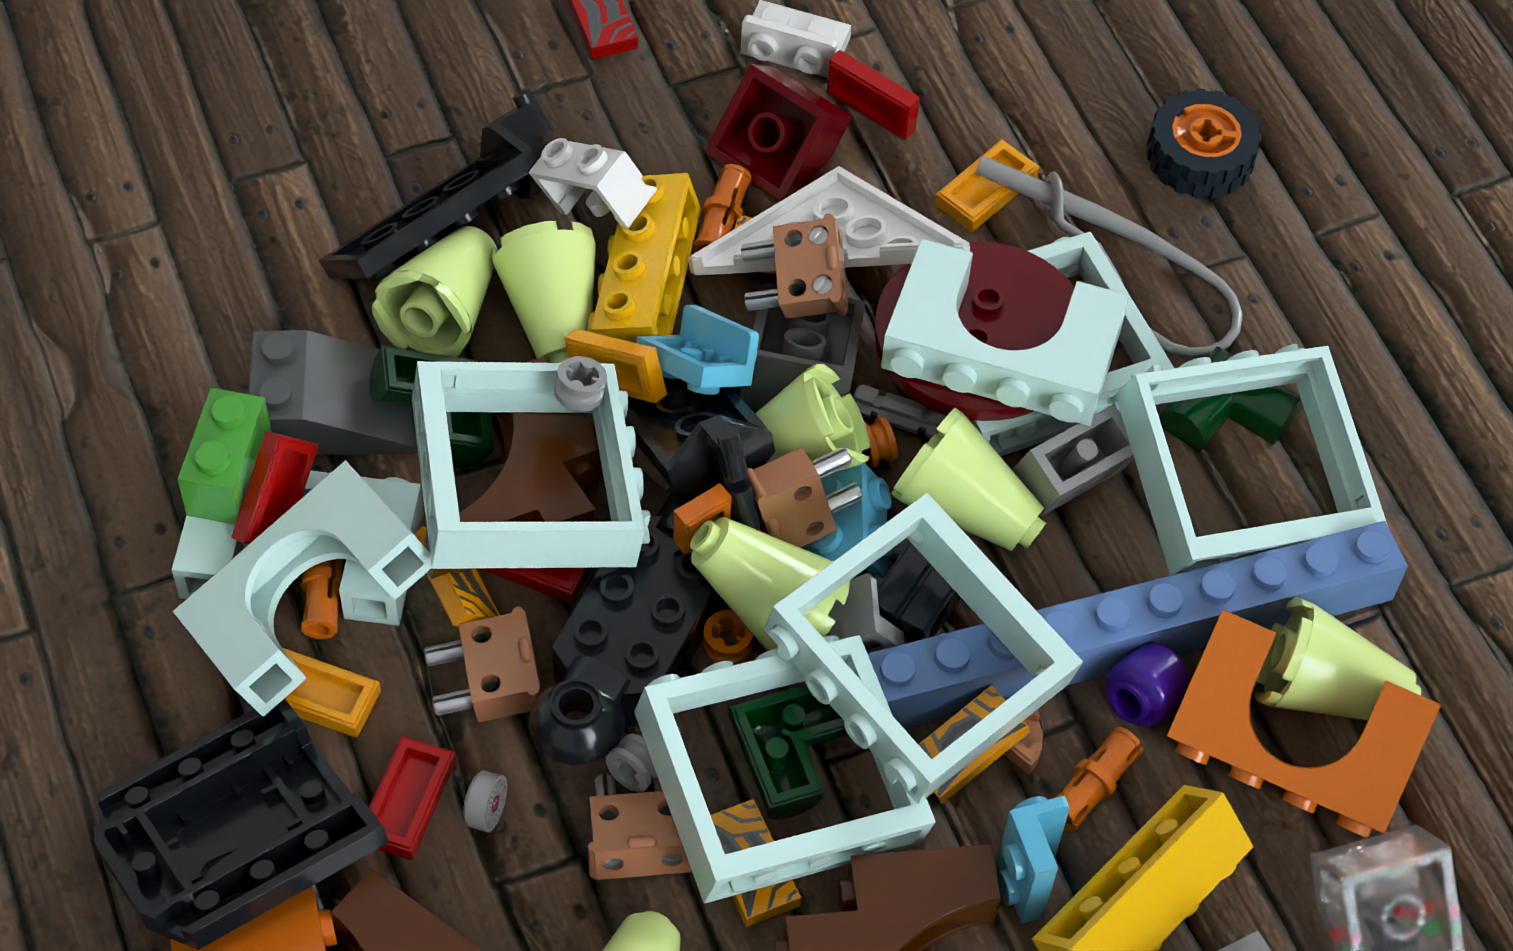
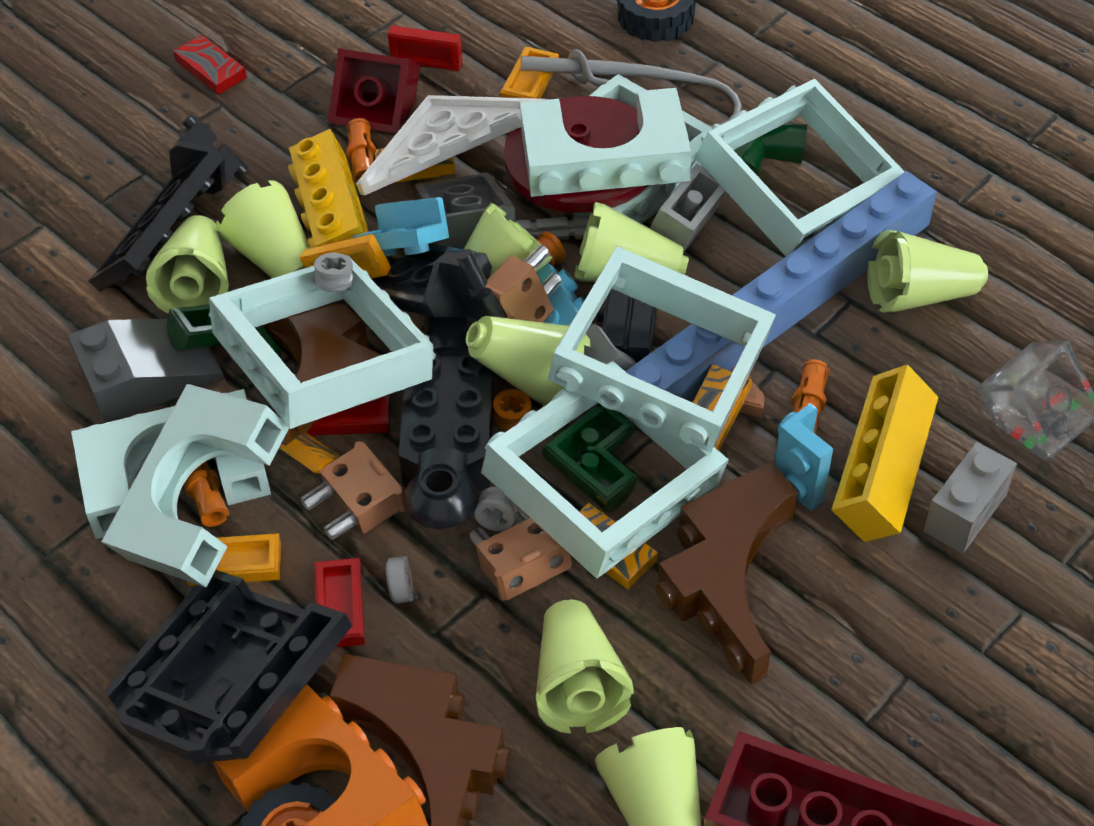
camera: 20 degrees left, 5 degrees down
bright green brick [177,388,272,524] -> none
red tile [231,431,319,544] -> none
white window [529,138,657,228] -> none
orange tile [673,483,732,554] -> none
white bracket [741,0,851,78] -> none
nougat piece [741,213,848,319] -> none
dark purple head [1105,643,1190,727] -> none
orange arch [1167,609,1441,838] -> none

